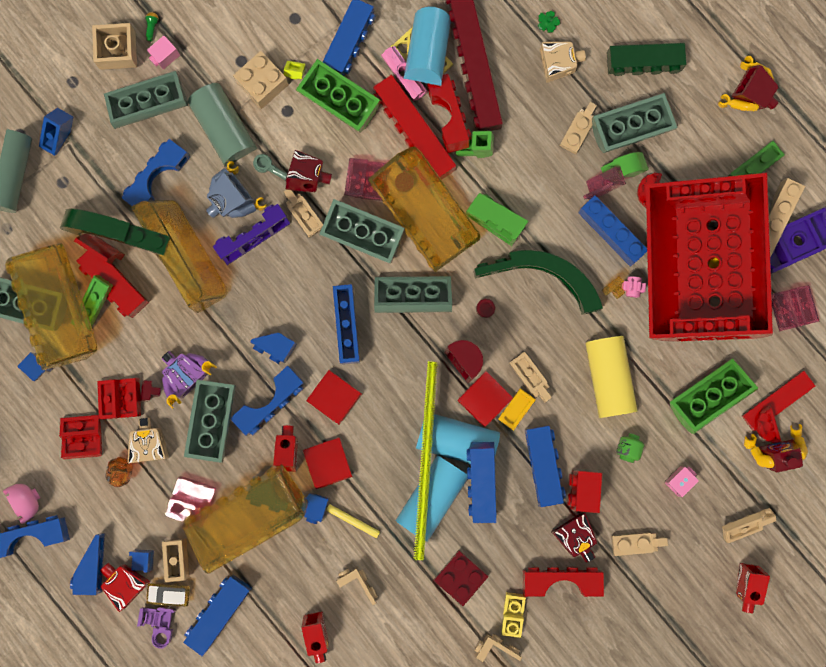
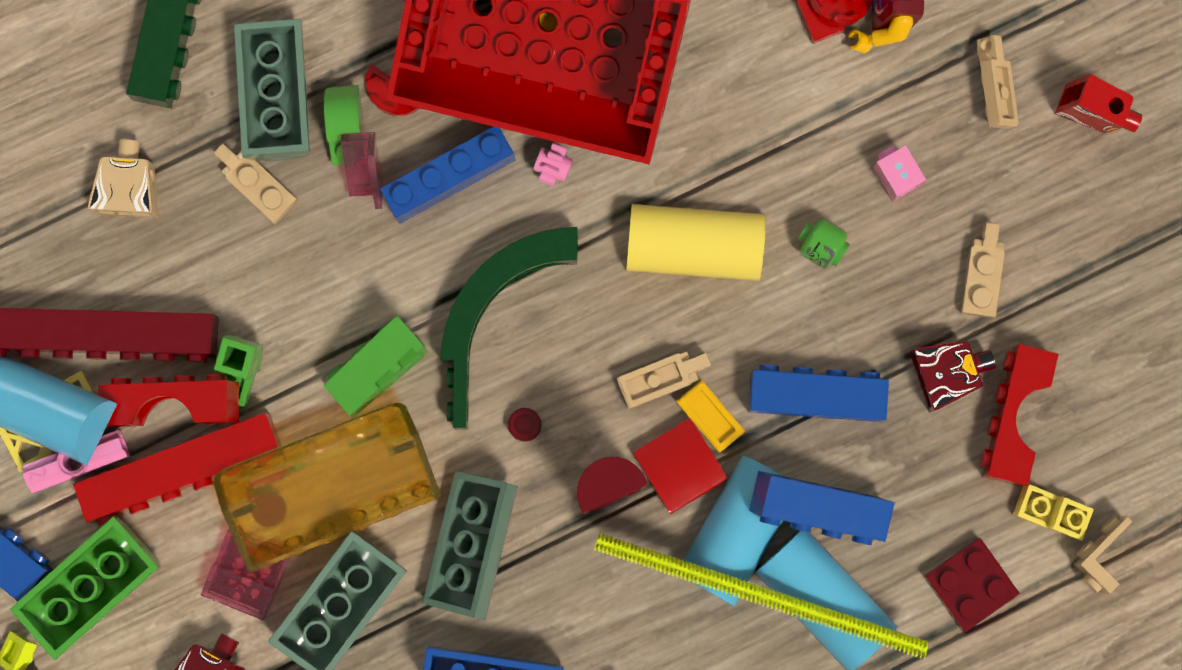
camera: 70 degrees left, 0 degrees up
green plant [538,10,560,33] -> none
red brick [567,470,602,513] -> none
clear yellow tile [602,276,625,299] -> none
bright green brick [670,359,758,434] -> none

